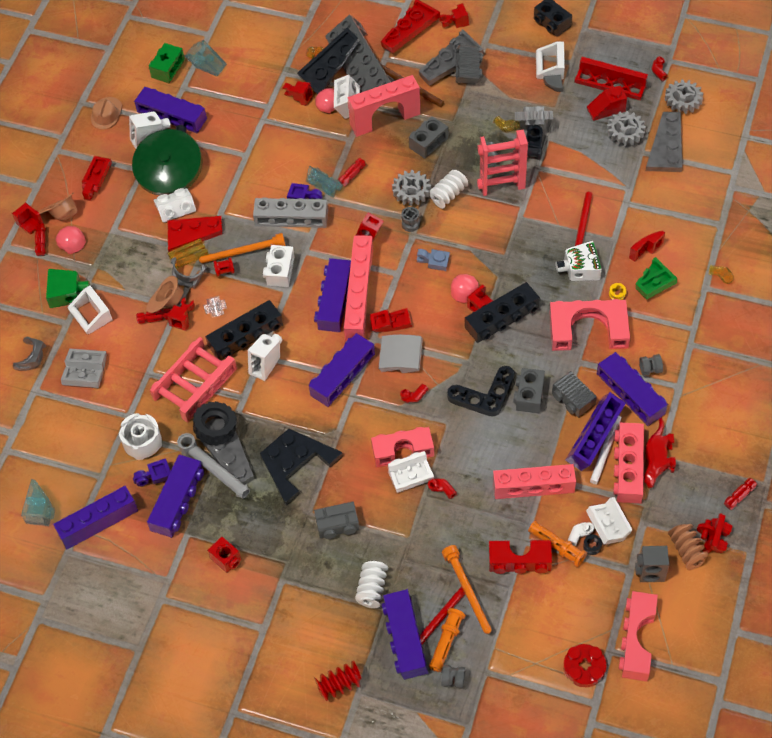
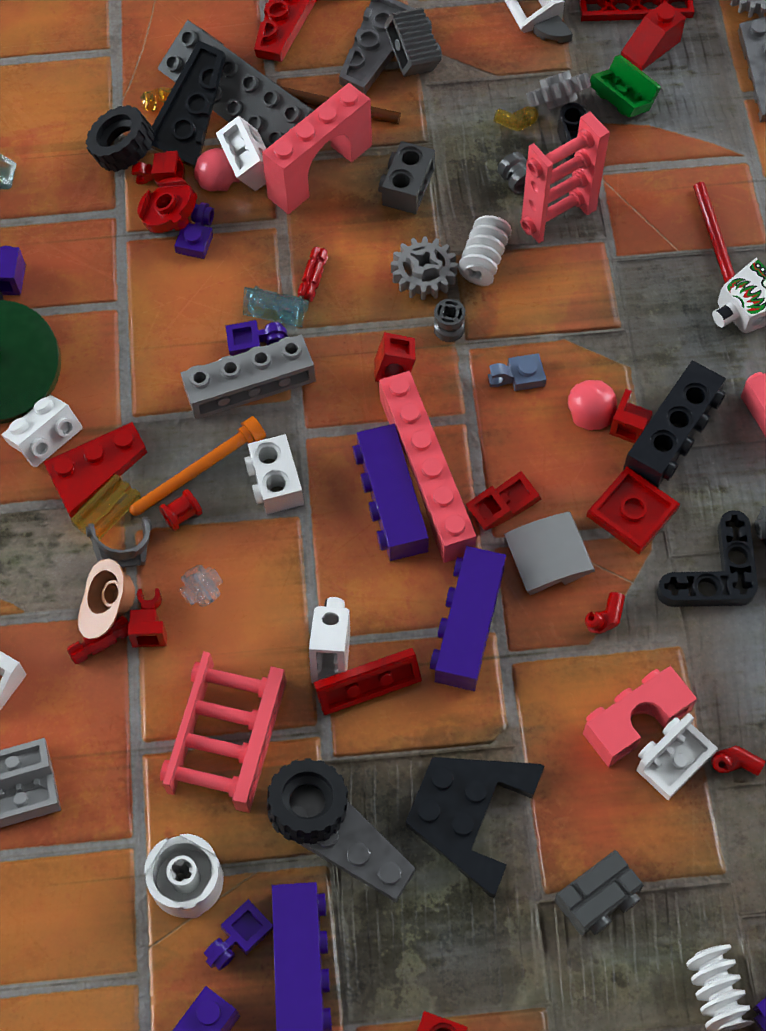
camera: 25 degrees left, 5 degrees up
light grey piece [177,433,250,499] -> none
black brick [205,300,283,360] -> none
light grey gear [607,111,646,146] -> none
none -> black tyre [86,105,154,172]
none -> red plate [137,177,197,233]
none -> dark purple plate [174,202,214,259]
none -> red tile [313,648,422,716]
none -> red tile [586,467,680,555]
none -> green bracket [590,55,661,118]

